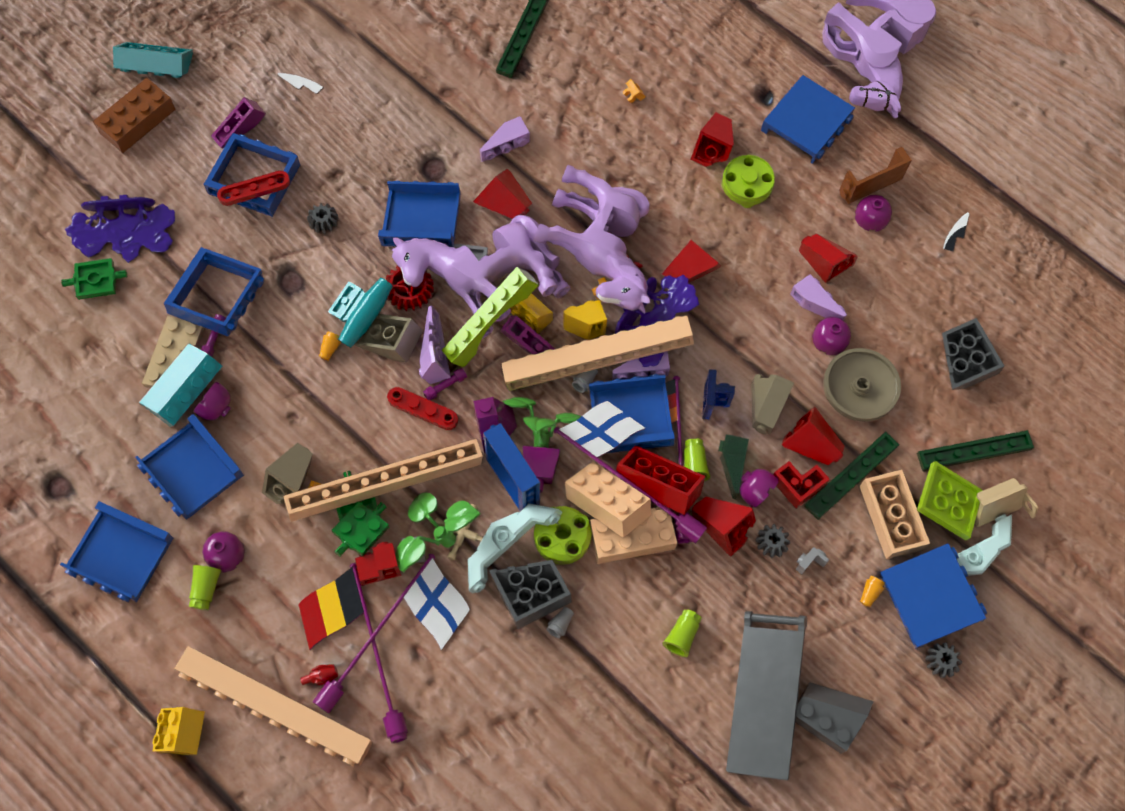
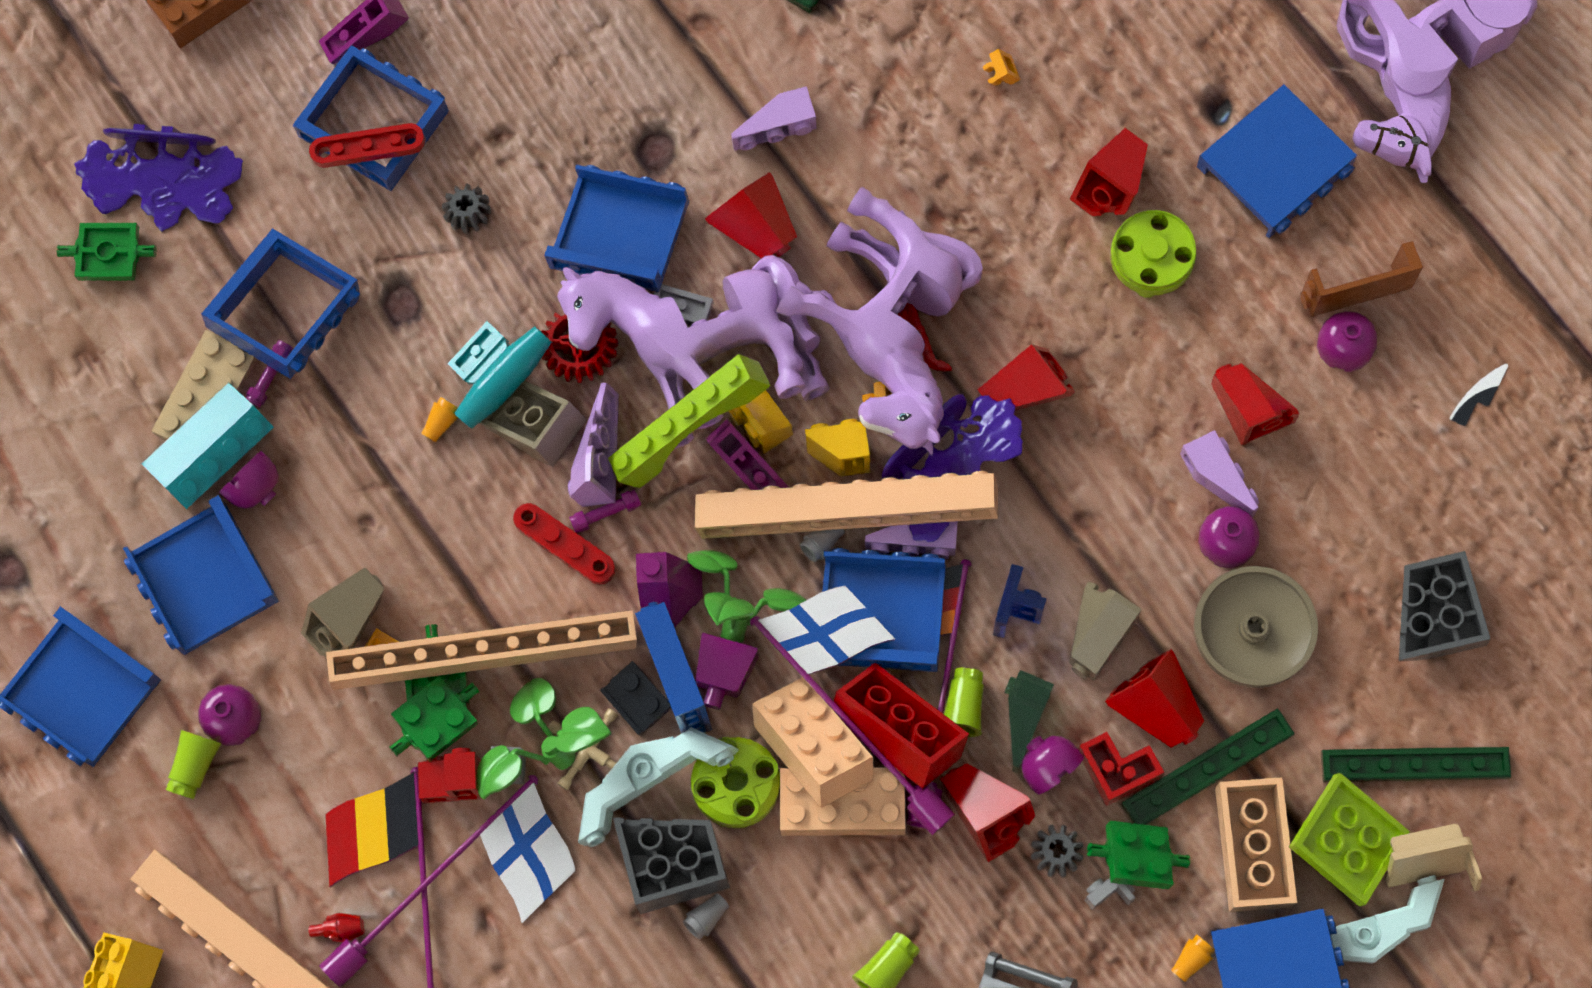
camera: 20 degrees right, 5 degrees up
none -> black plate [600,661,672,736]
none -> green plate [1087,820,1190,890]

